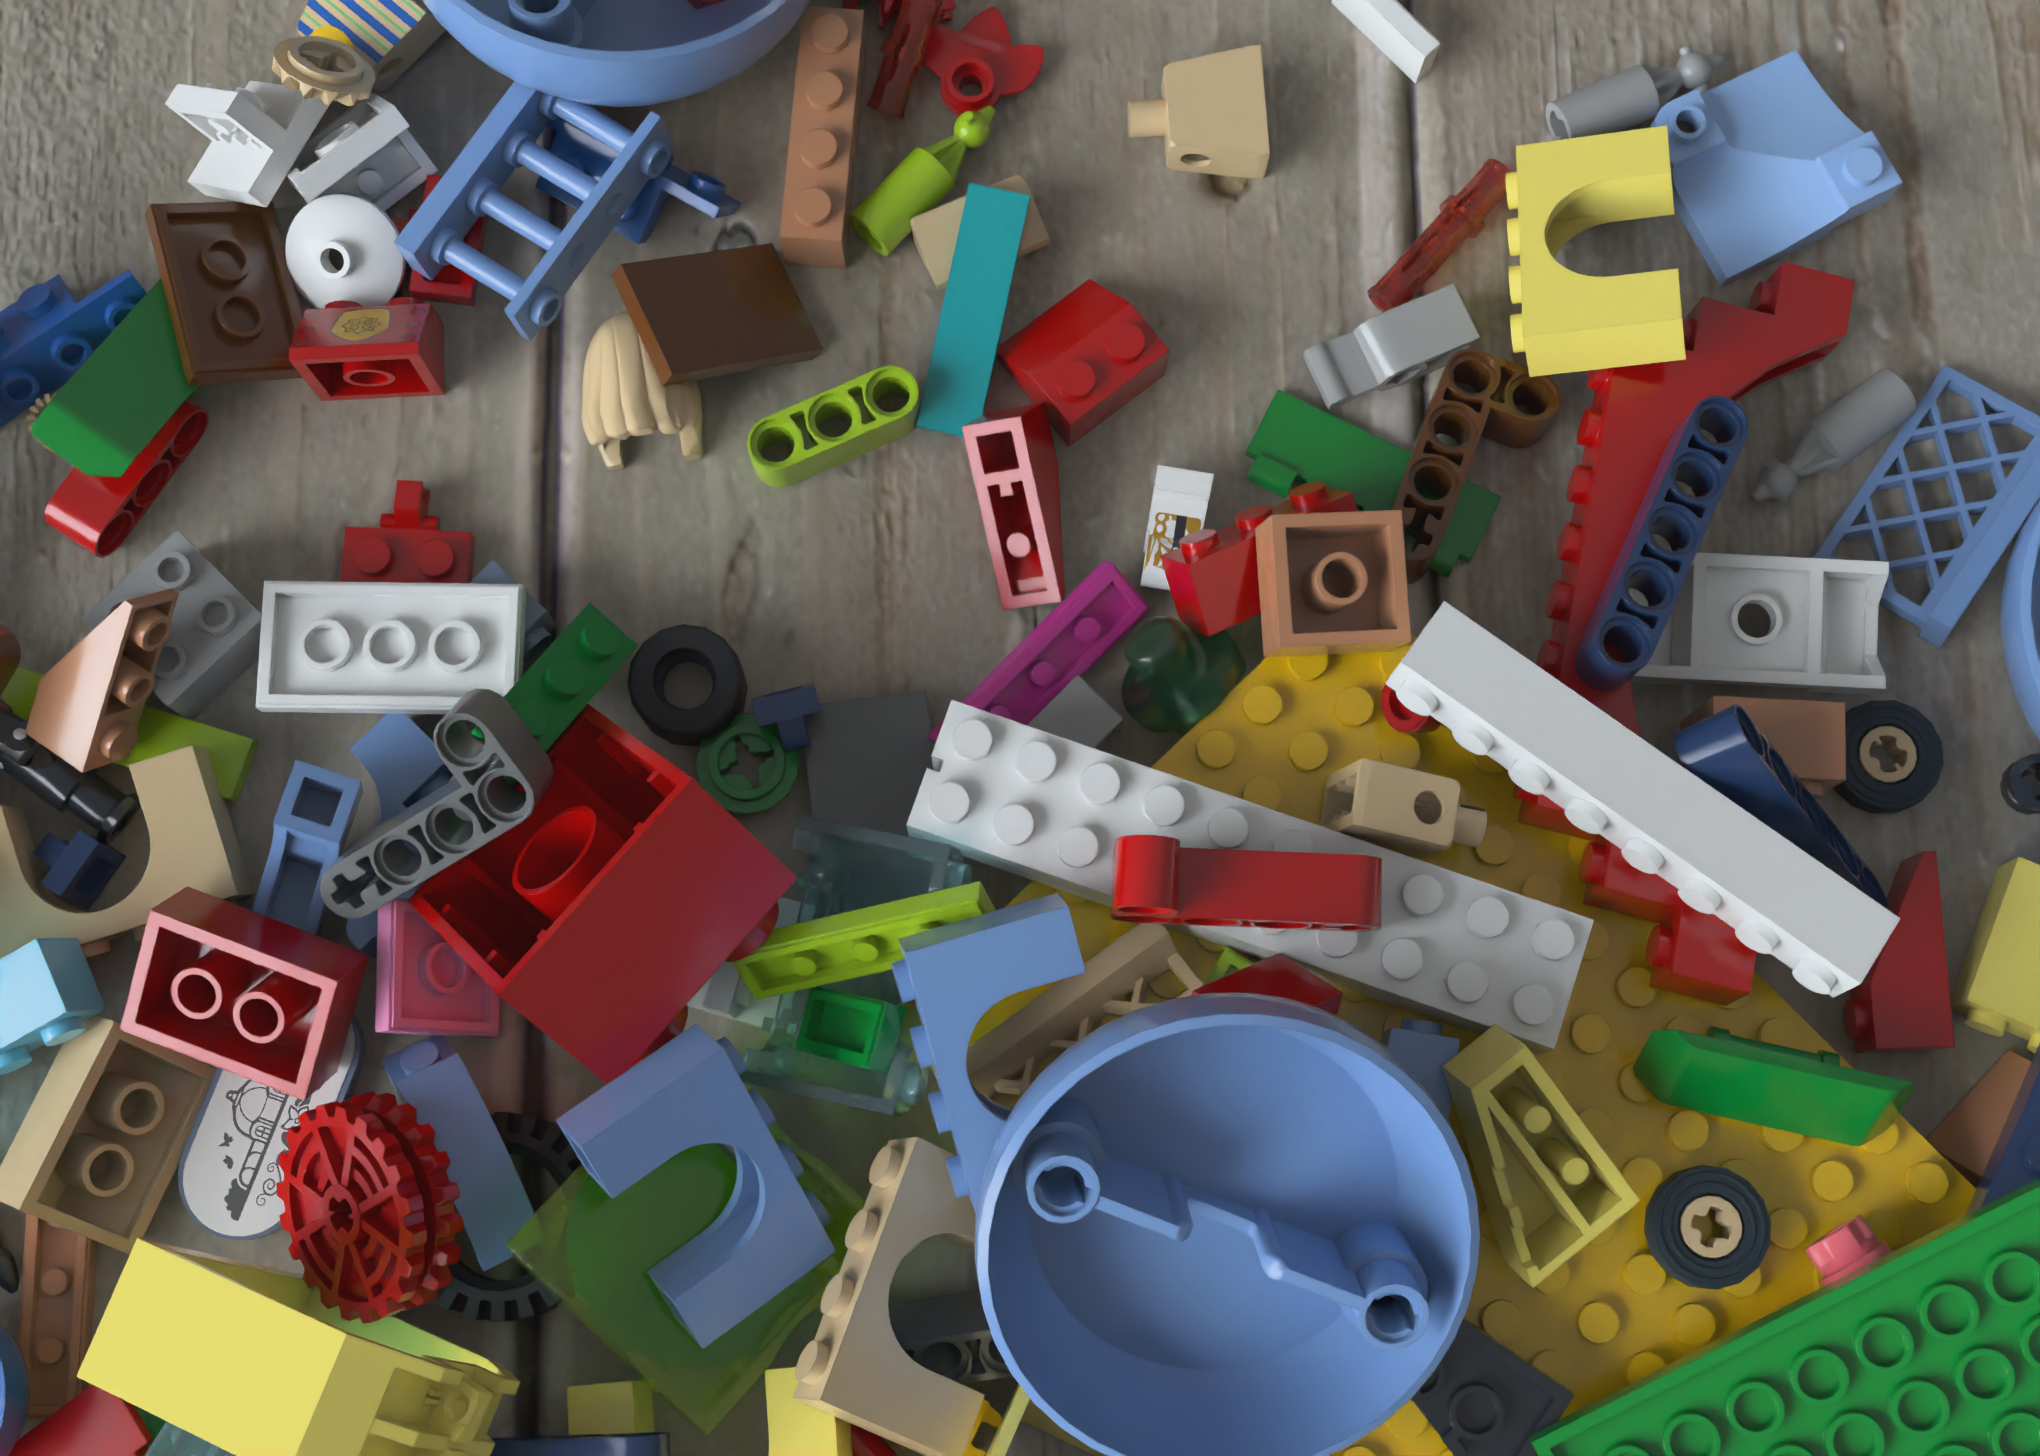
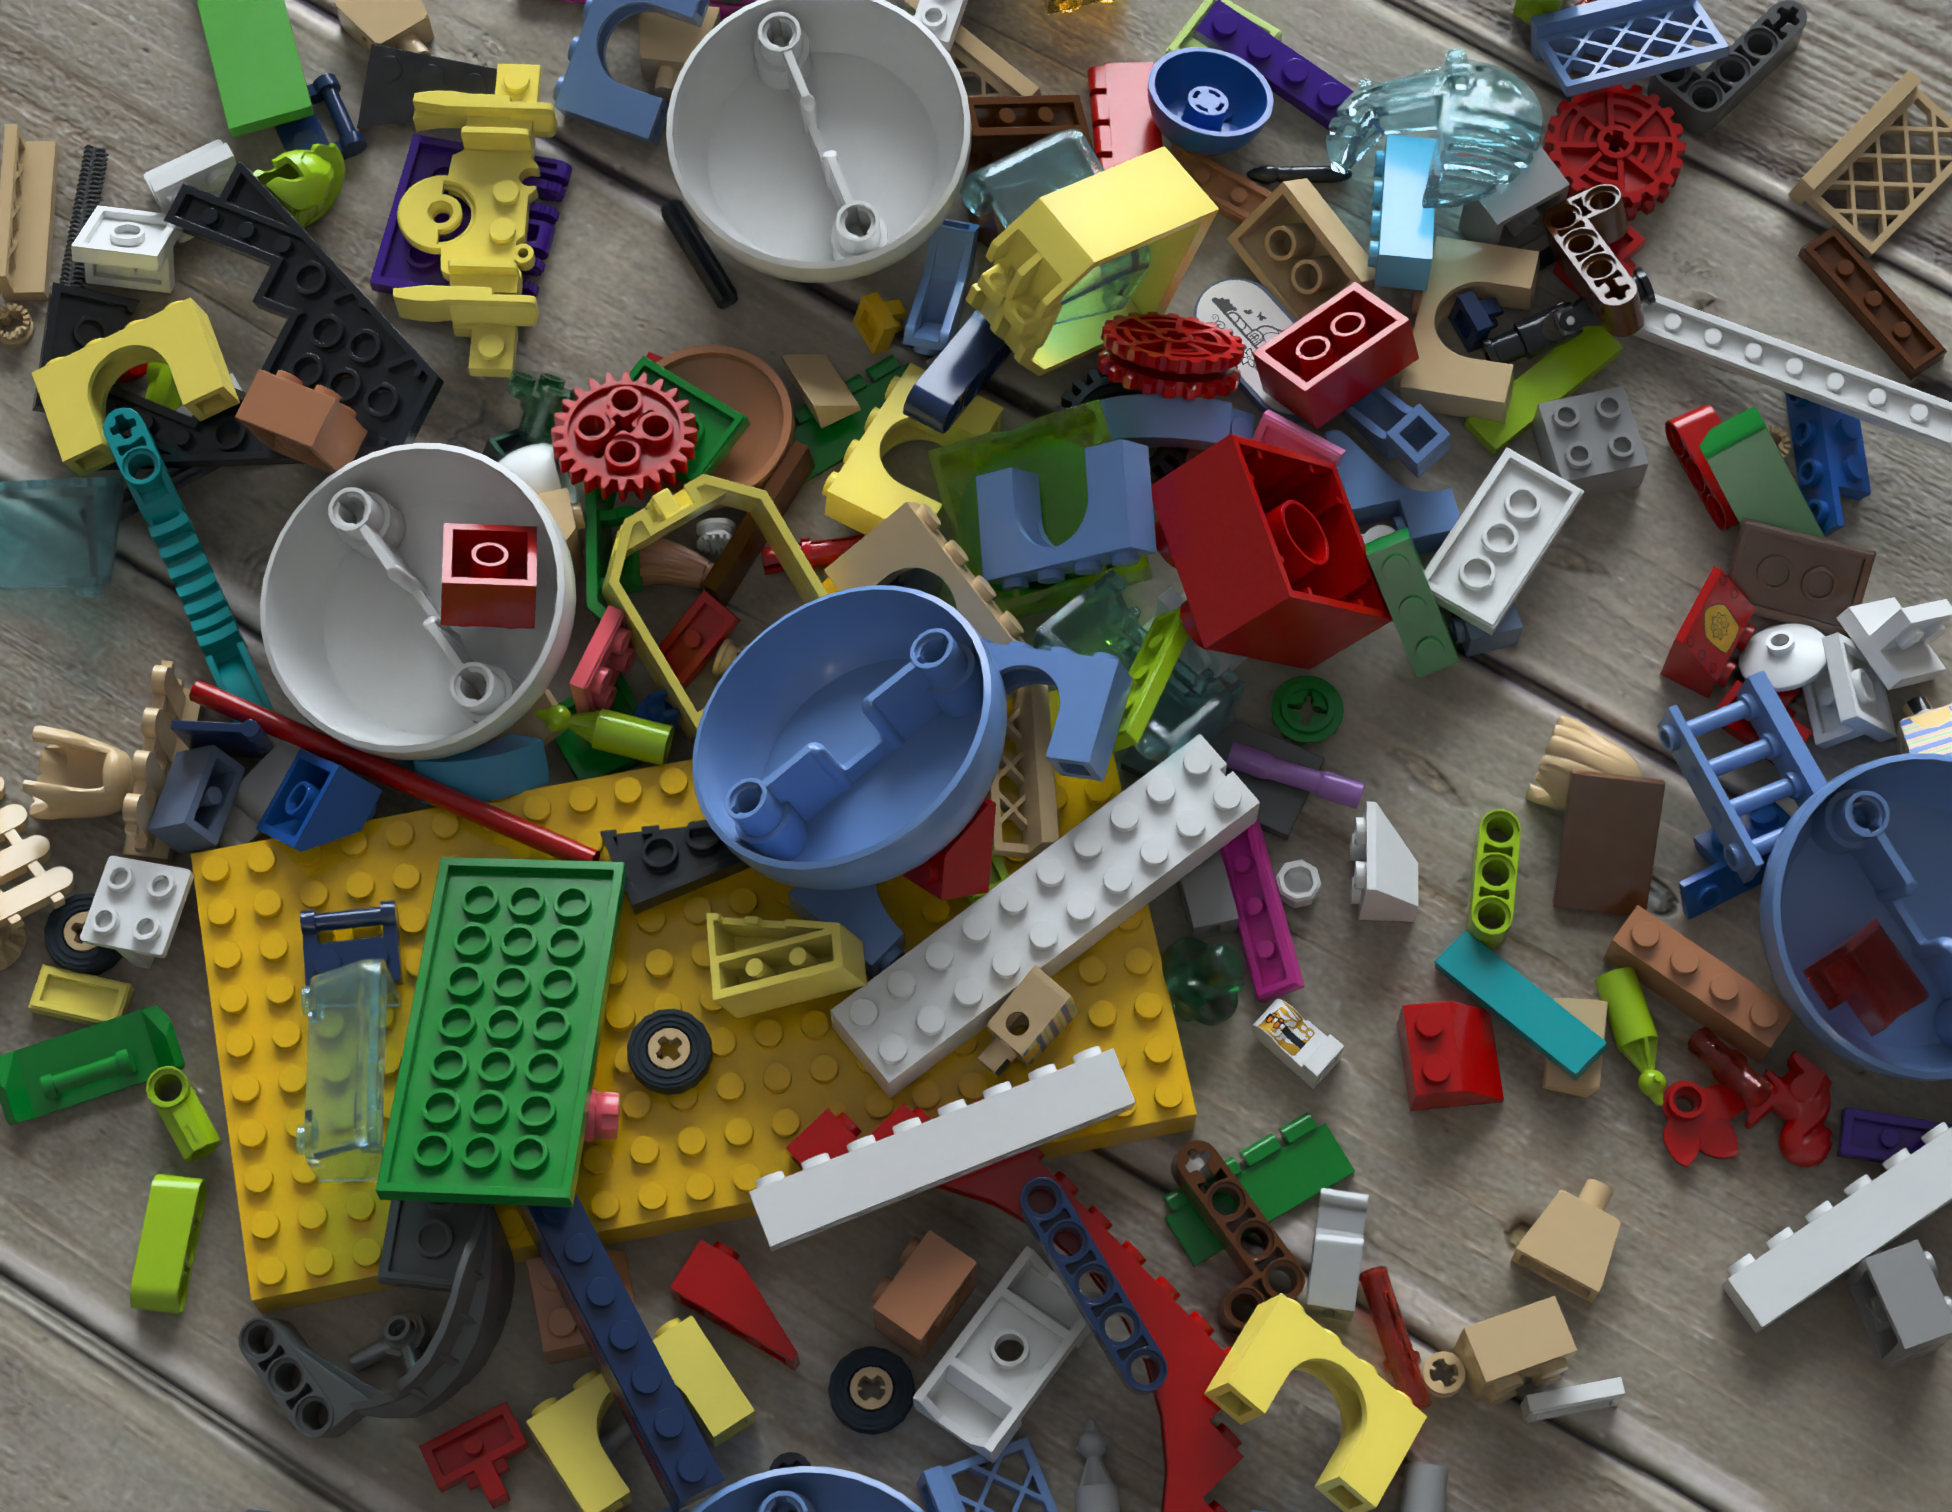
camera: 125 degrees right, 10 degrees down
nougat slope [25,588,179,773] -> none
tan gear [272,36,376,106] -> none
dark grey beam [320,689,554,919] -> none
red hinge [340,480,476,583] -> none
black tyre [627,624,748,747] -> none
dark blue tile [751,682,821,752] -> none
green tile [796,986,906,1075] -> none
red slope [962,402,1065,610] -> none
red beam [1111,835,1382,932] -> none
red brick [1160,482,1358,636] -> none
nougat brick [1255,510,1411,657] -> none
green piece [1633,1026,1916,1146] -> none
dark blue beam [1673,703,1890,911] -> none
none -> medium lavender piece [1226,742,1365,809]
none -> white tile [1275,859,1321,908]
none -> white slope [1350,801,1418,922]
none -> tan bush [1420,1351,1466,1399]
none -> tan brick [1453,1296,1577,1405]

